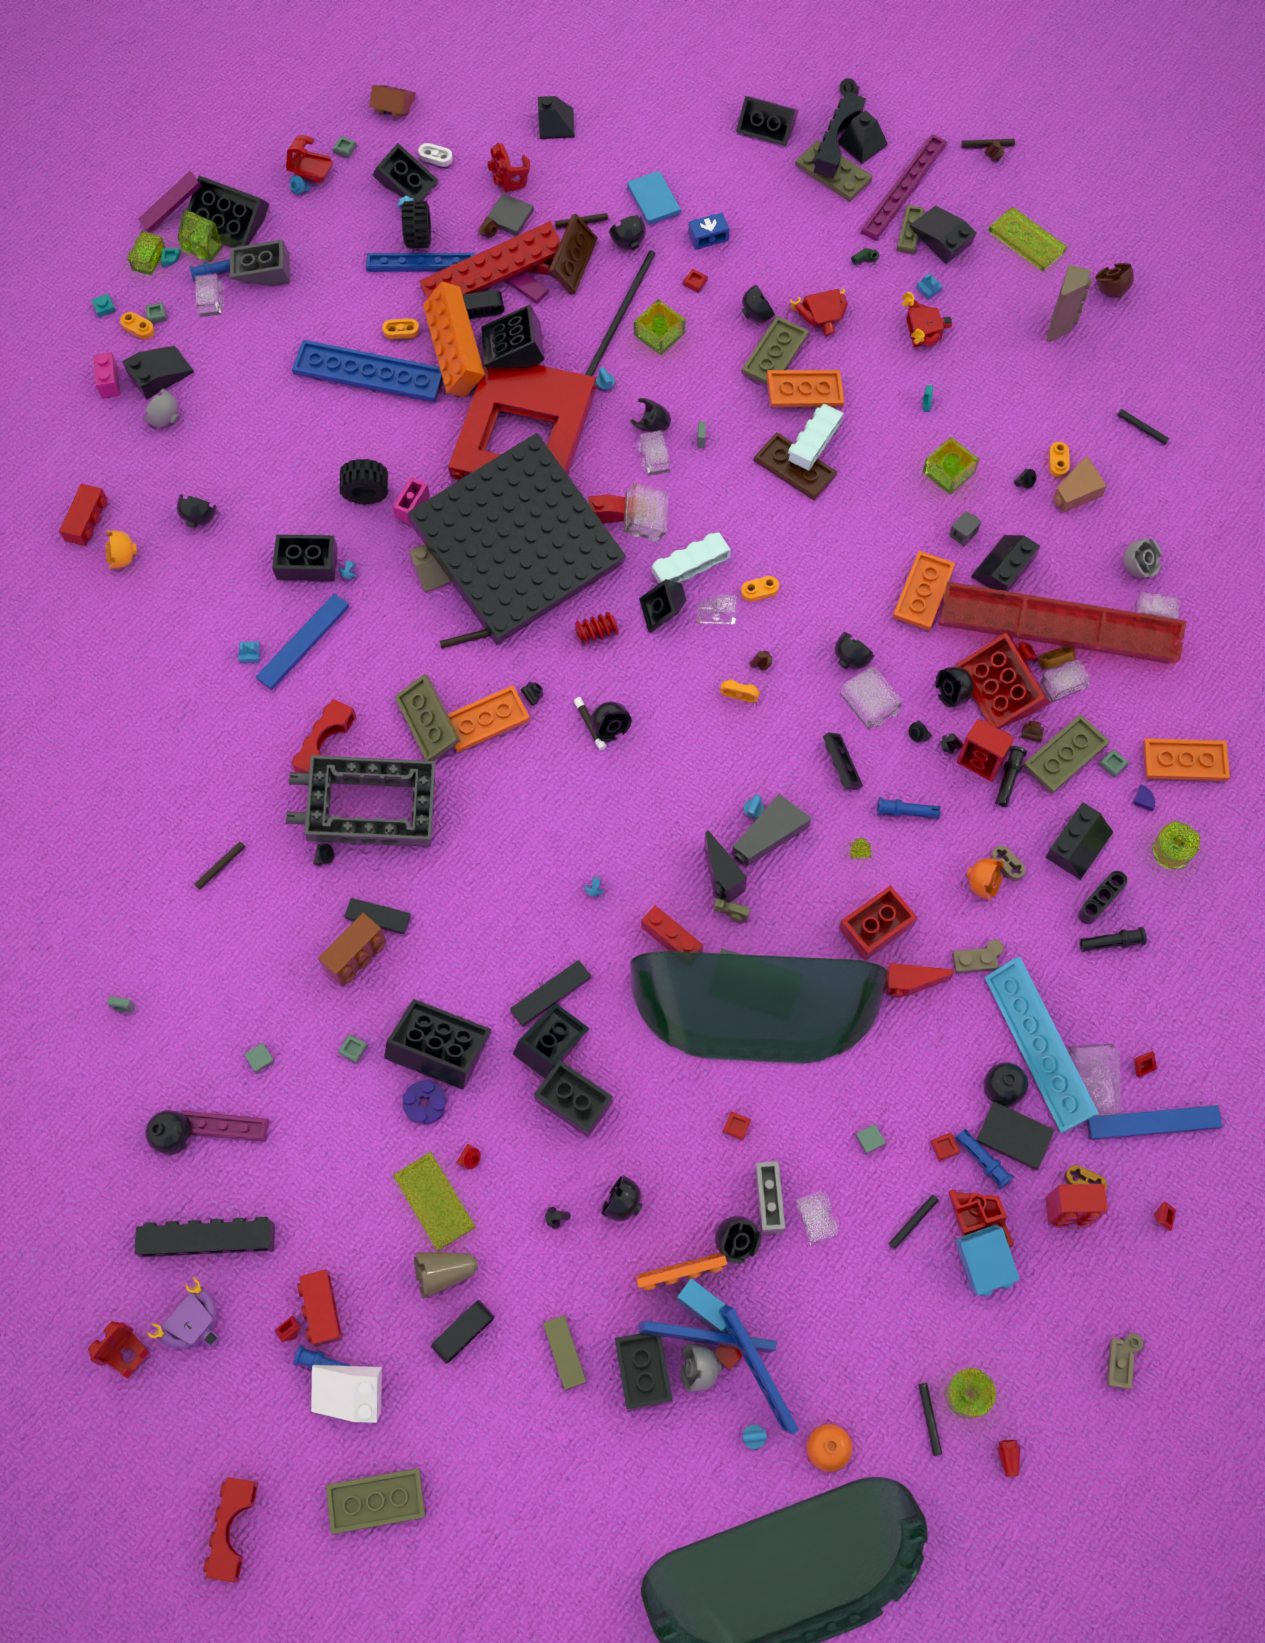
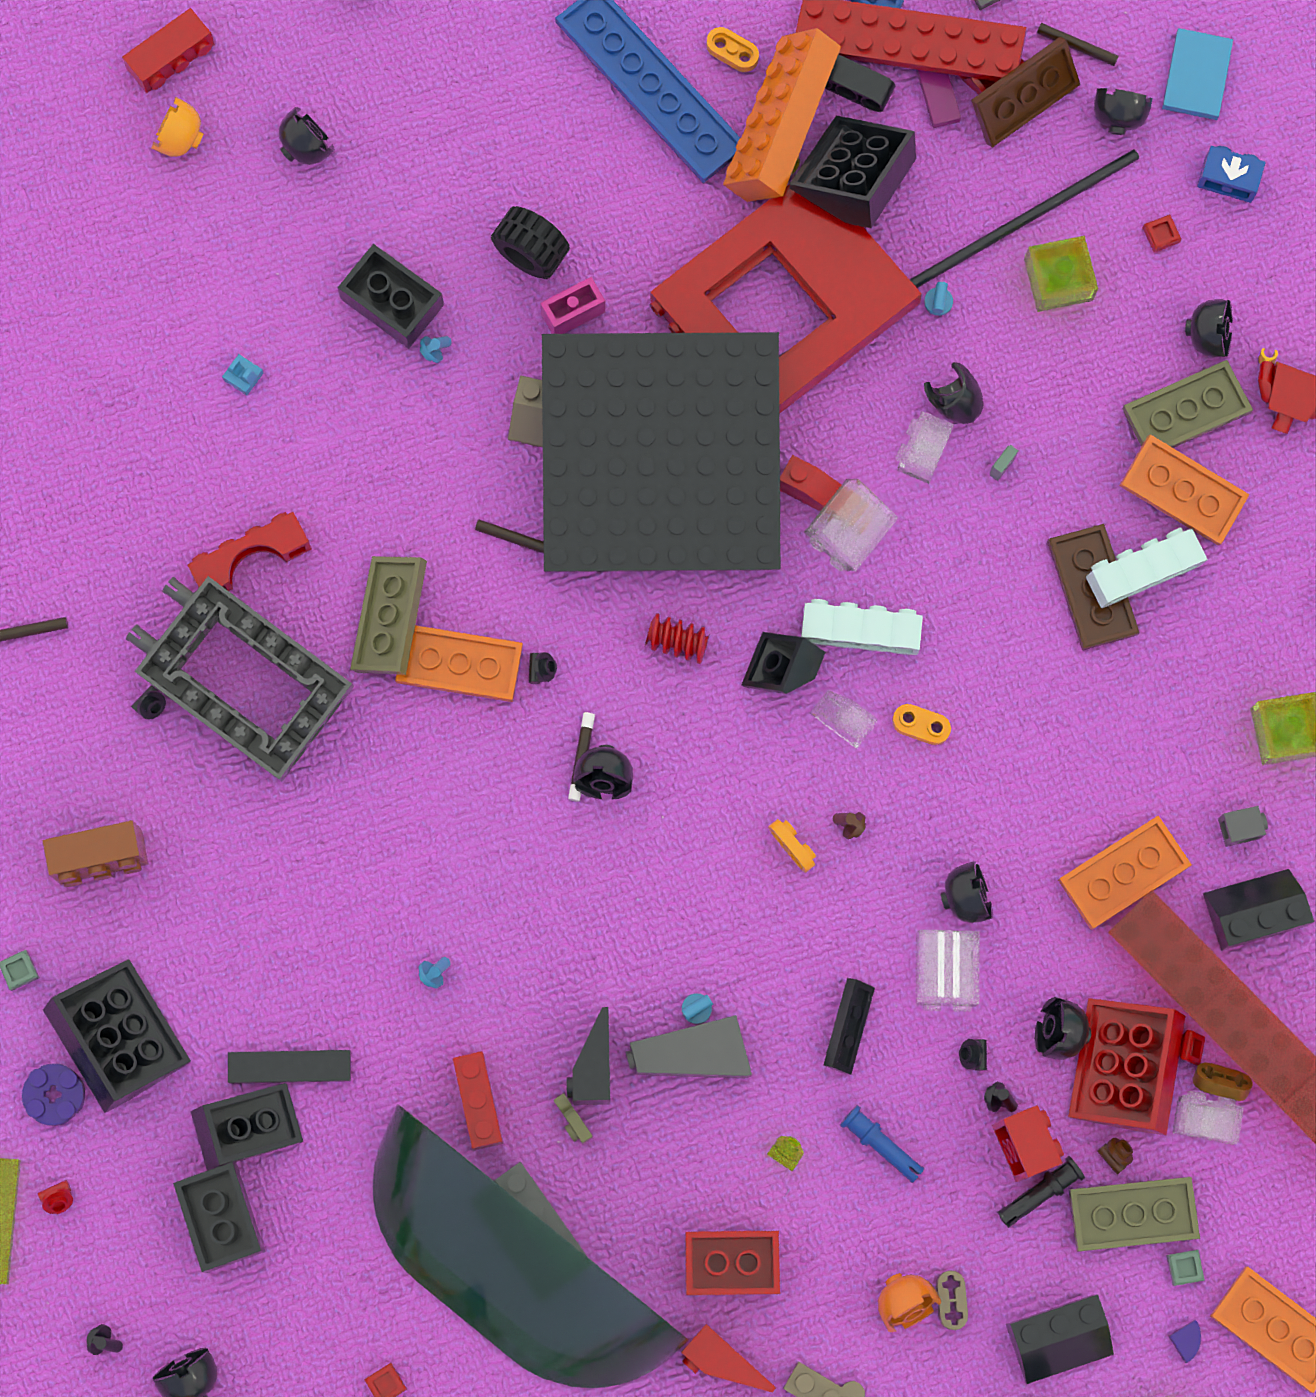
camera: 30 degrees right, 10 degrees up
blue tile [256,594,350,690] -> none
black tile [344,898,411,934] -> none

